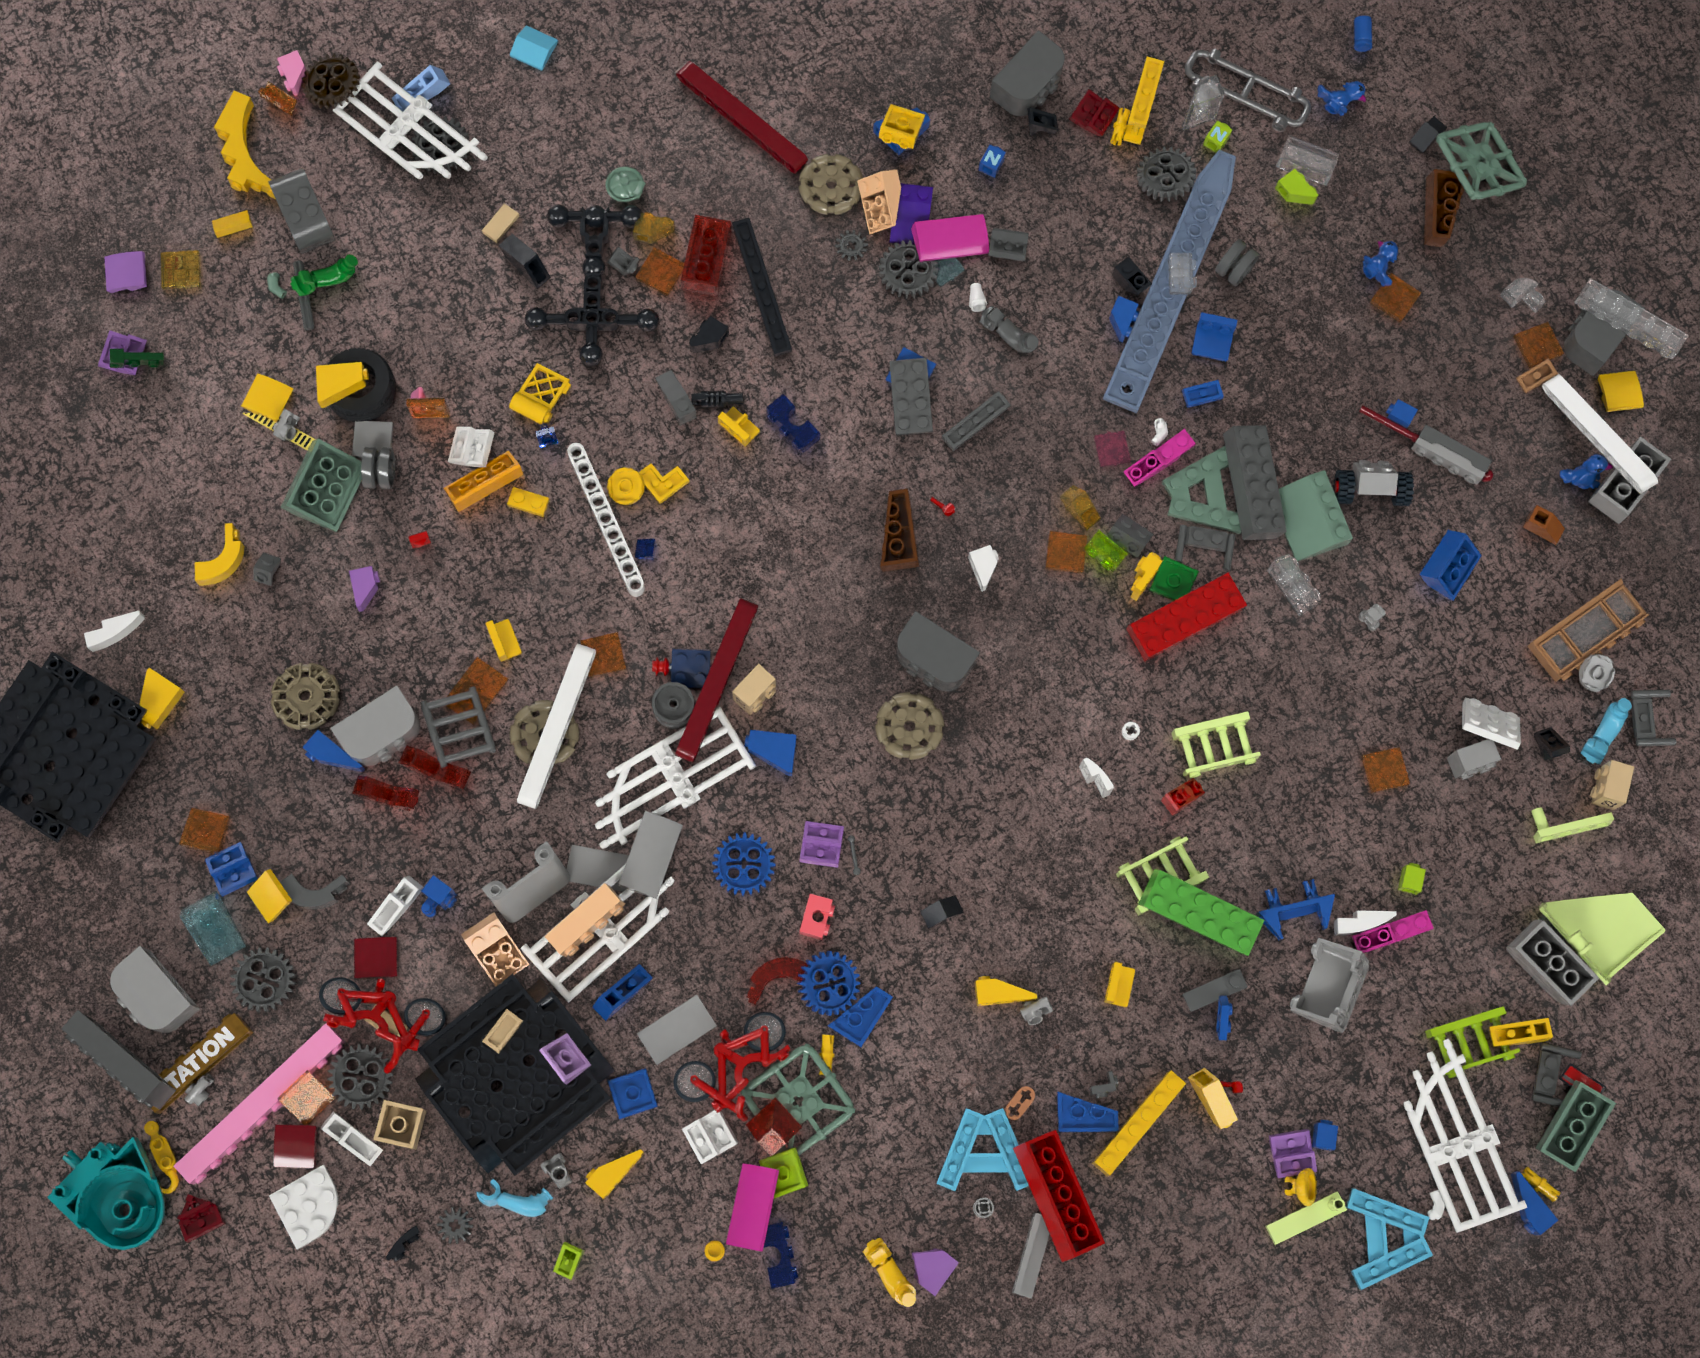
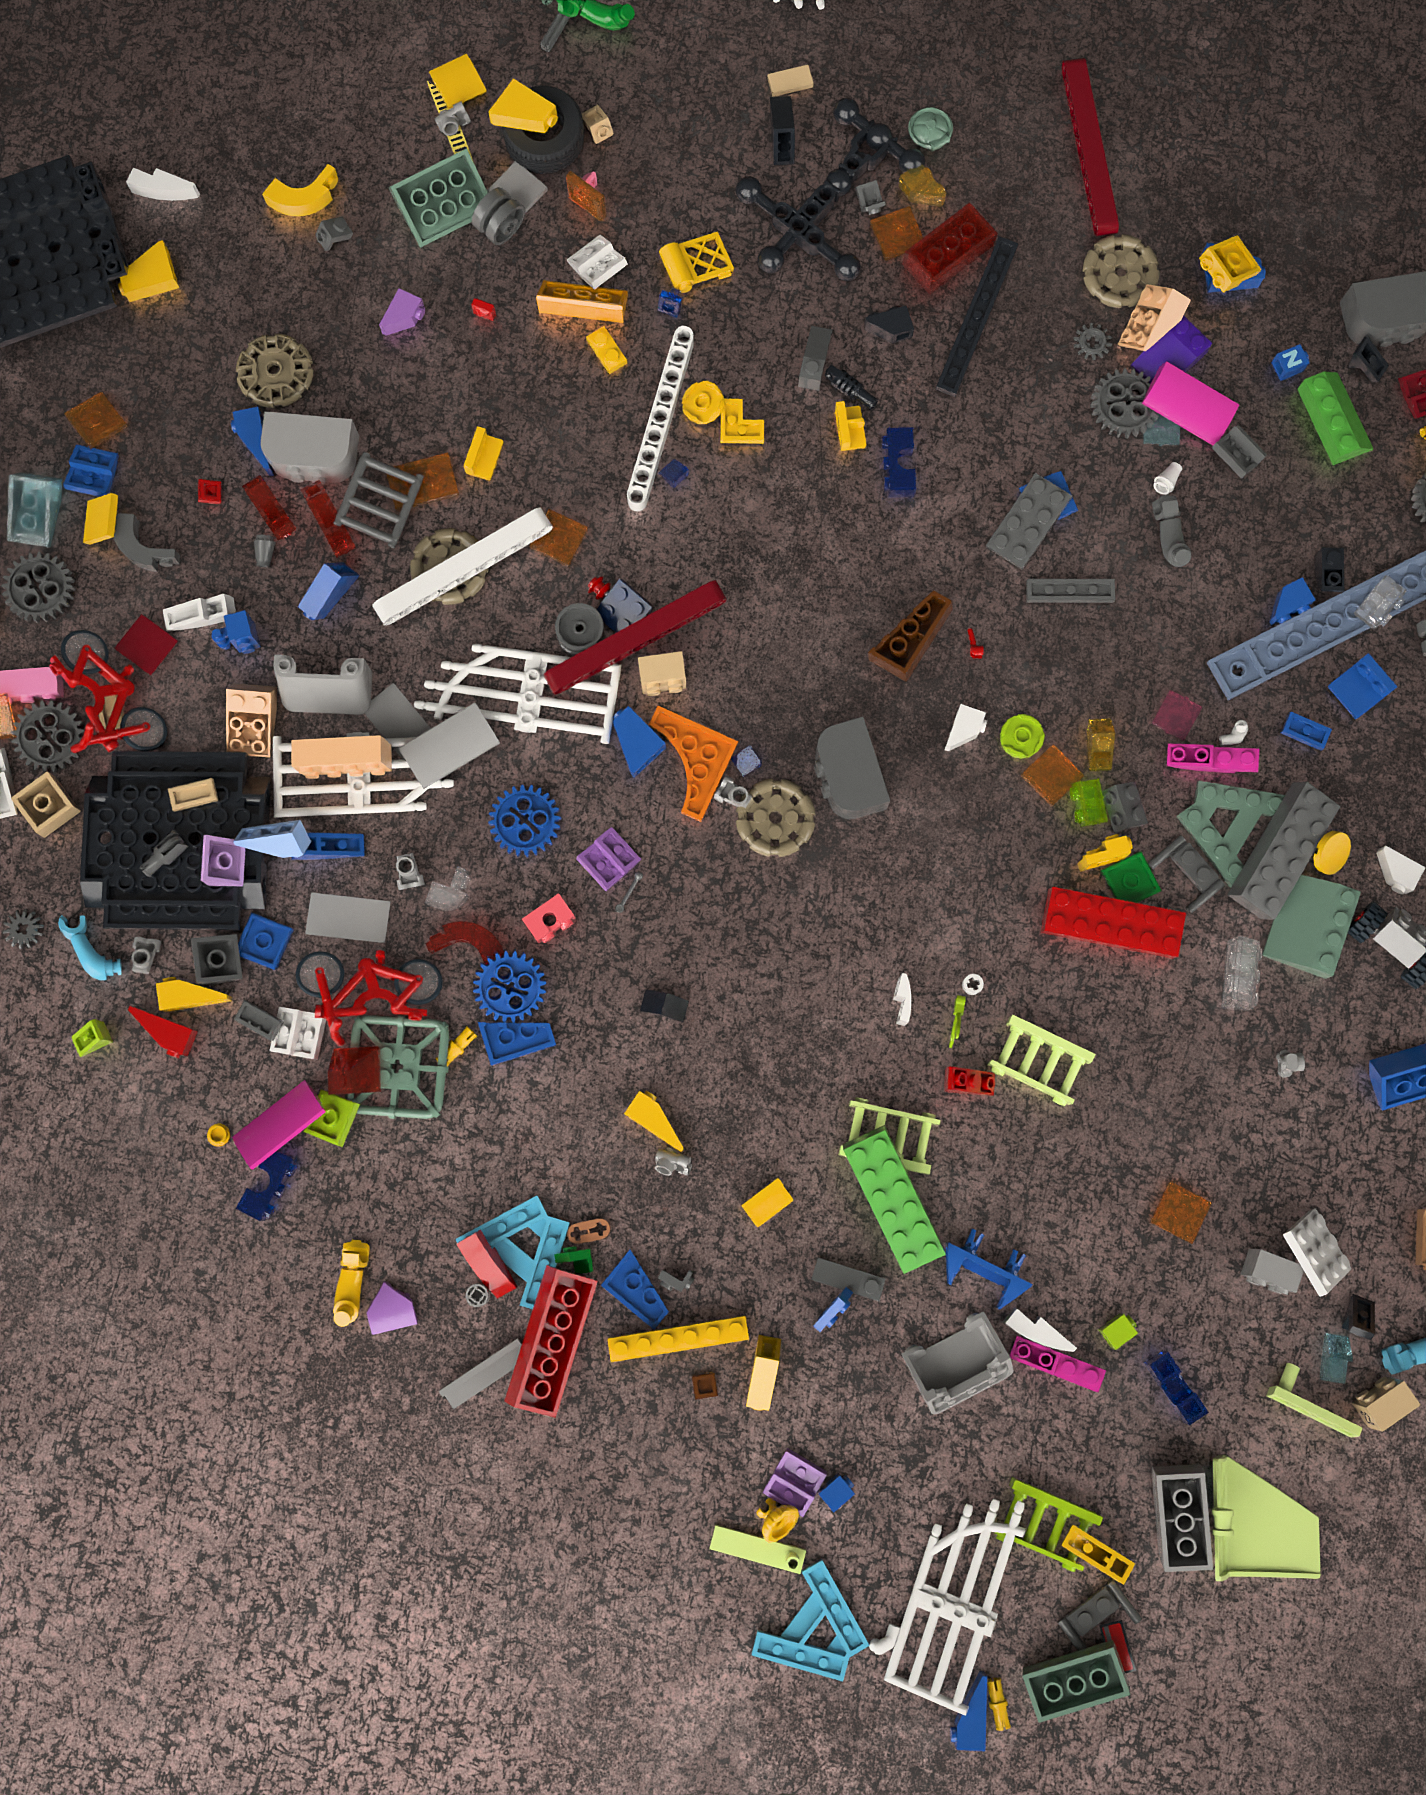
camera: 45 degrees right, 5 degrees up
red hand [1220,1081,1243,1093] -> none
none -> red slope [128,1006,198,1058]
none -> dark grey arm [140,830,188,877]
none -> dark grey slope [191,934,242,985]
none -> red tile [198,479,221,505]
none -> light blue slope [233,820,311,858]
none -> dark grey plate [234,1000,284,1041]
none -> dark grey cone [254,534,276,568]
none -> slope [298,562,360,620]
none -> light grey plate [396,853,425,890]
none -> clear brick [425,866,470,911]
none -> slope [456,1229,518,1299]
none -> green bracket [554,1246,593,1274]
none -> tan bracket [582,105,614,144]
none -> orange plate [649,706,738,822]
none -> reddish brown tile [692,1372,718,1400]
none -> light grey plate [714,775,753,808]
none -> clear blue slope [731,745,762,777]
none -> lime piece [949,995,966,1048]
none -> lime tile [1000,714,1045,759]
none -> clear blue arch [1144,1350,1209,1426]
none -> bright green slope [1297,371,1373,465]
none -> yellow tile [1313,831,1351,875]
none -> clear light blue slope [1319,1333,1353,1384]
none -> white slope [1376,845,1425,894]

